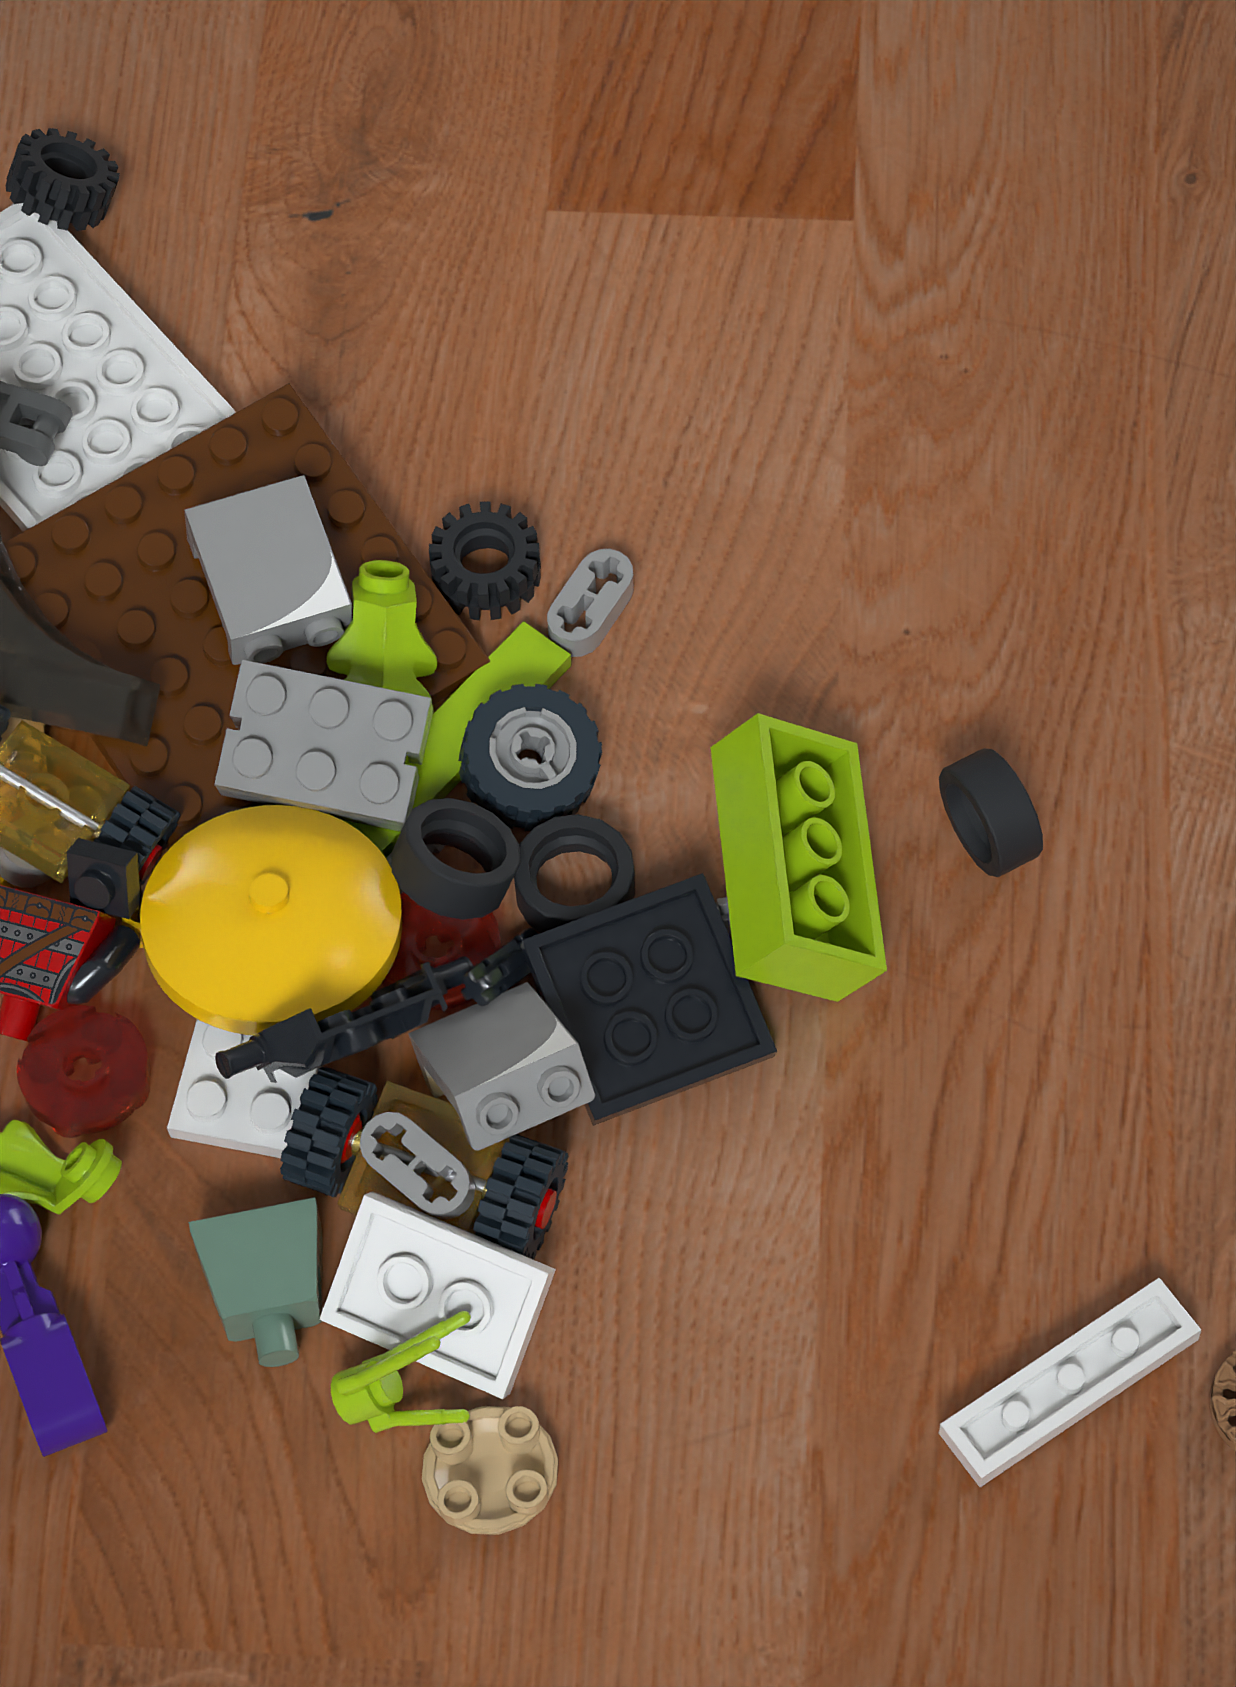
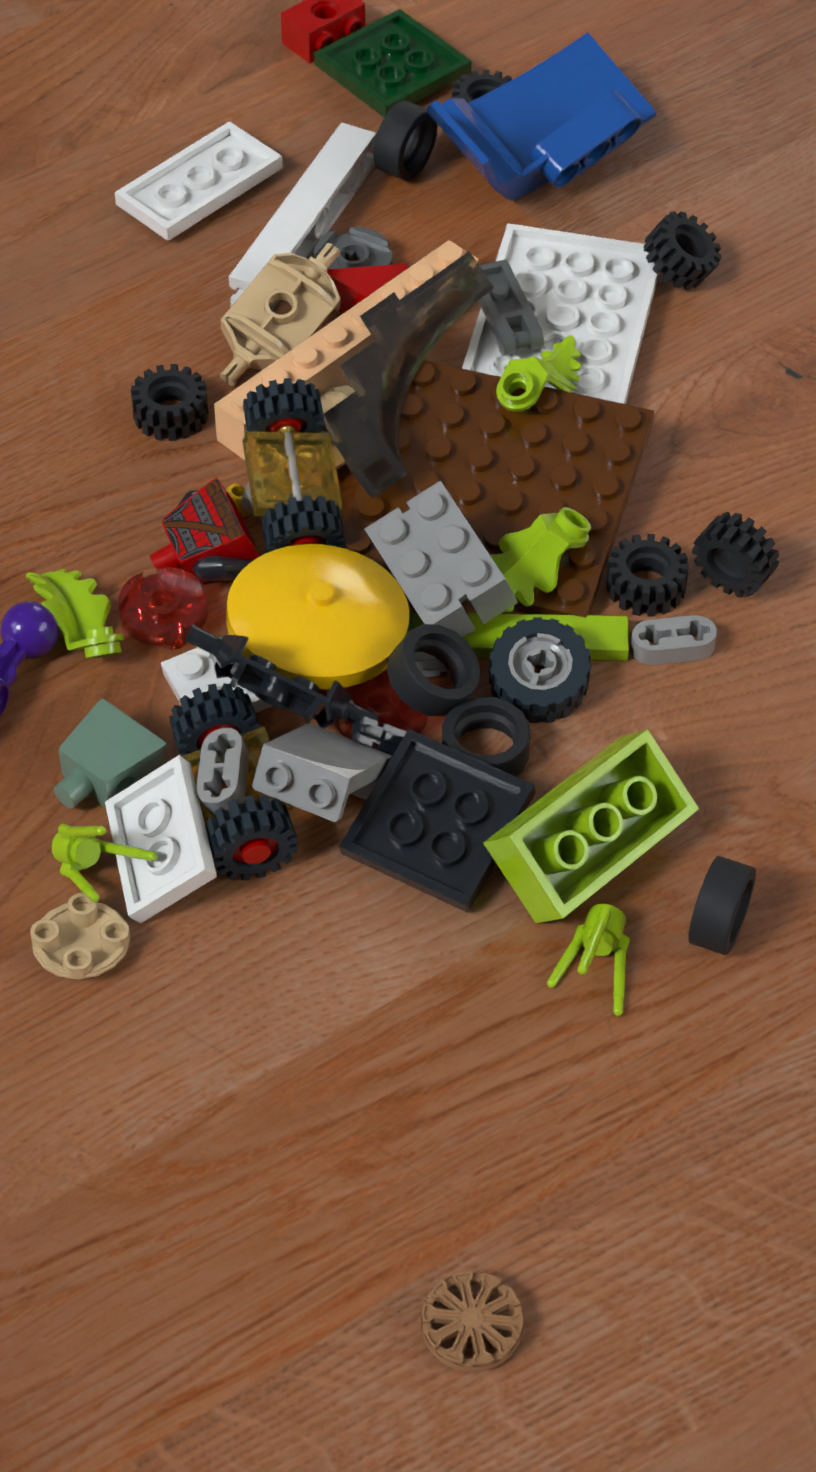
camera: 50 degrees right, 10 degrees down
black plate [66,838,141,919] -> none
light grey panel [185,475,352,665] -> none
white plate [939,1278,1201,1487] -> none
none -> lime plant [496,335,581,412]
none -> lime plant [547,904,630,1016]
none -> black tyre [692,512,779,598]

